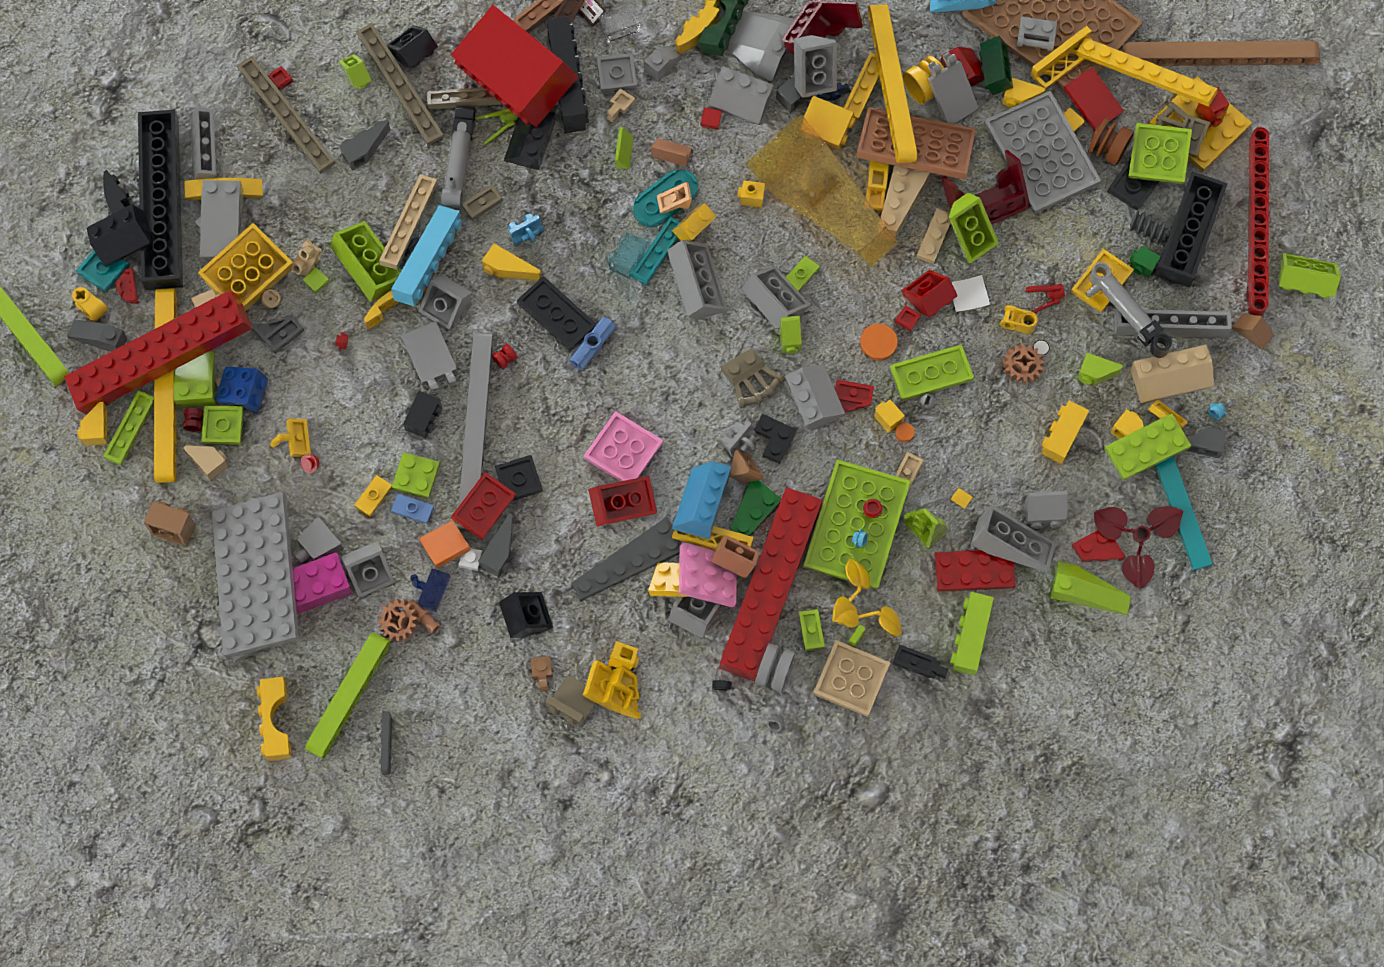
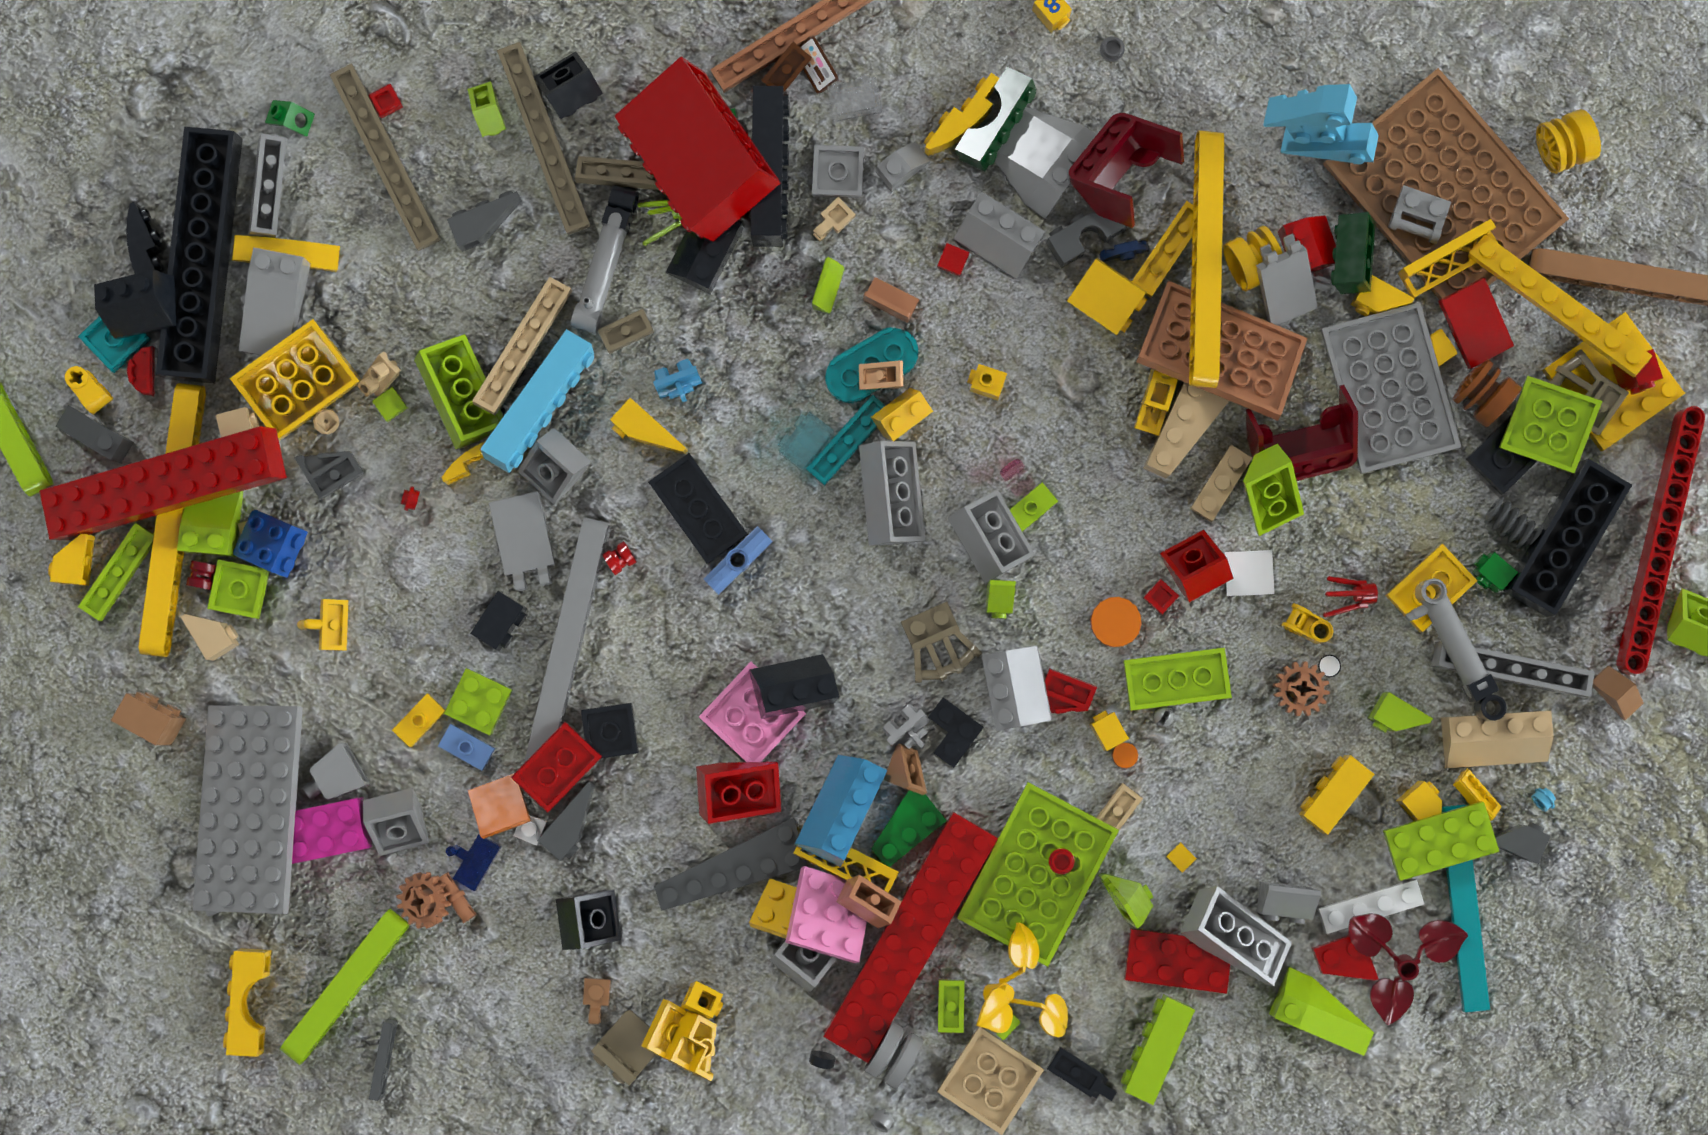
camera: 15 degrees right, 15 degrees up
plate [301,454,320,473] -> none
clear yellow wing [745,114,898,267] -> none
light grey slope [794,35,837,98] -> none
medium azure plate [852,529,868,548] -> none
none -> green bracket [265,100,315,136]
none -> black slope [749,654,840,719]
none -> clear pink tile [1000,459,1025,481]
none -> white plate [1317,879,1424,934]

